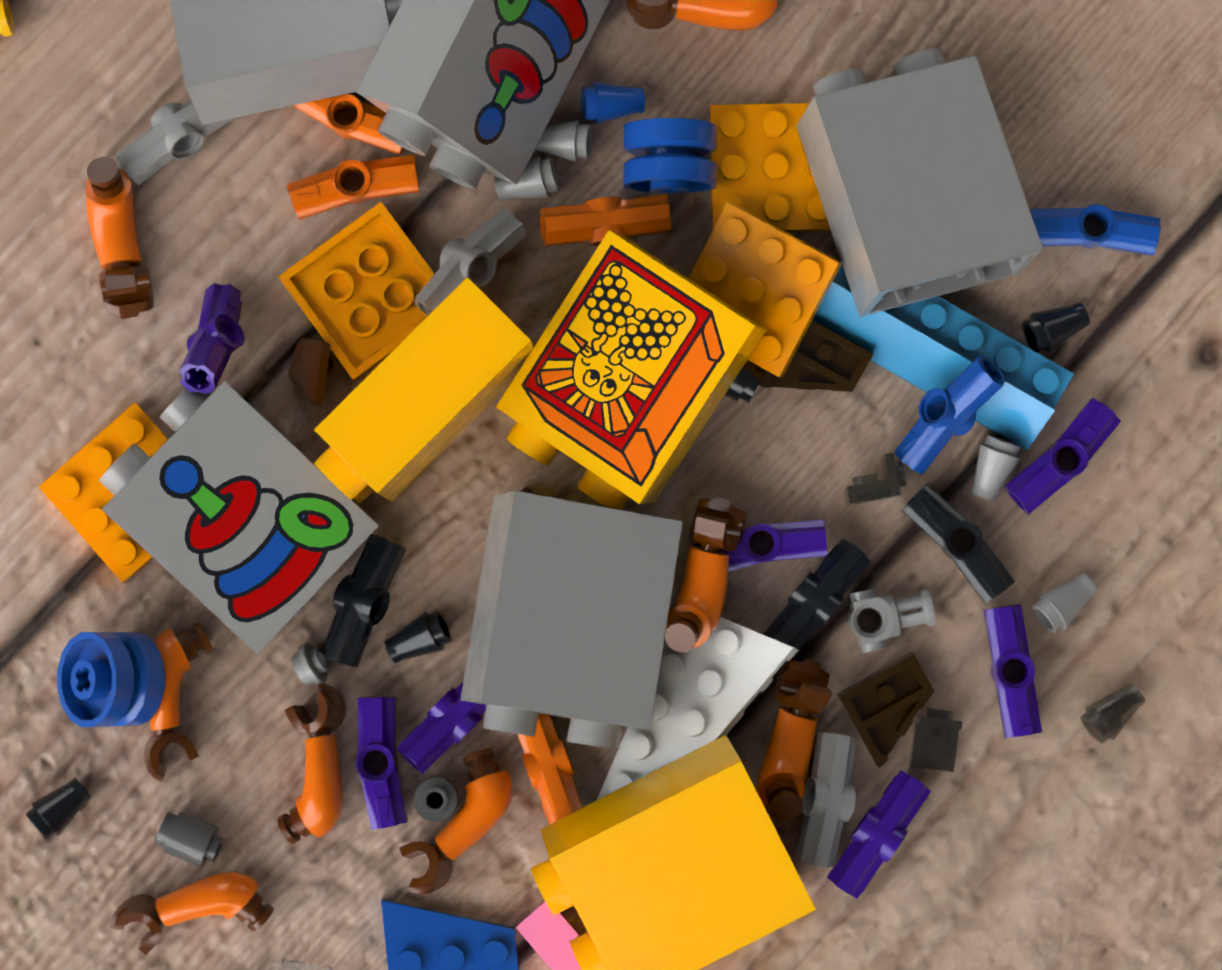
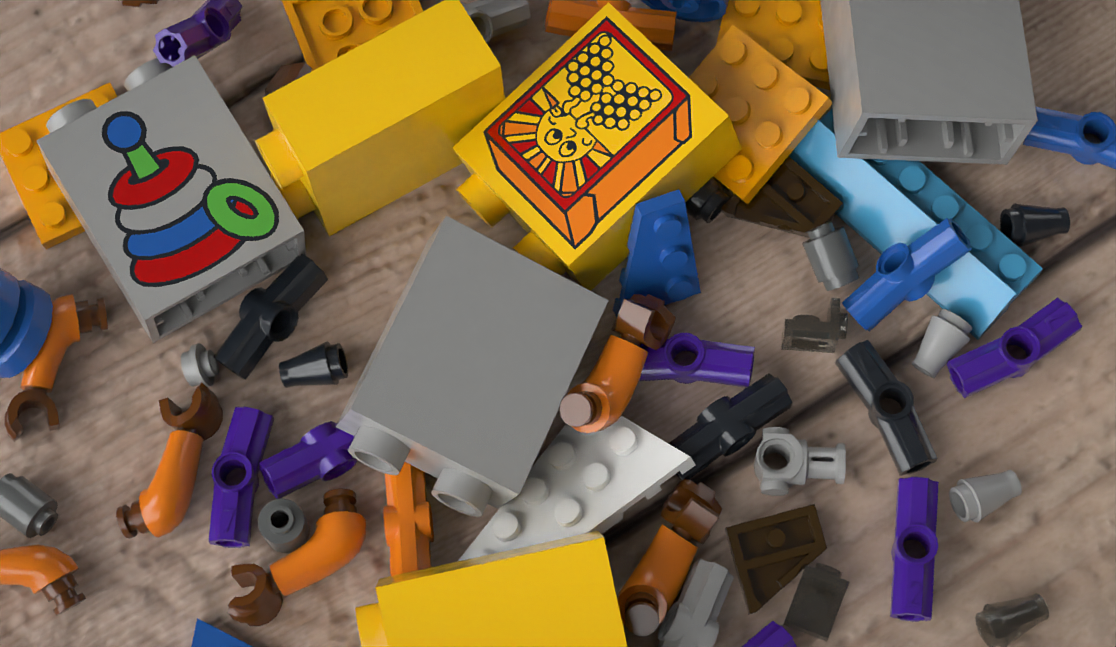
camera: 15 degrees right, 15 degrees down
none -> blue wing [613,189,701,318]
none -> dark grey brick [802,222,860,291]

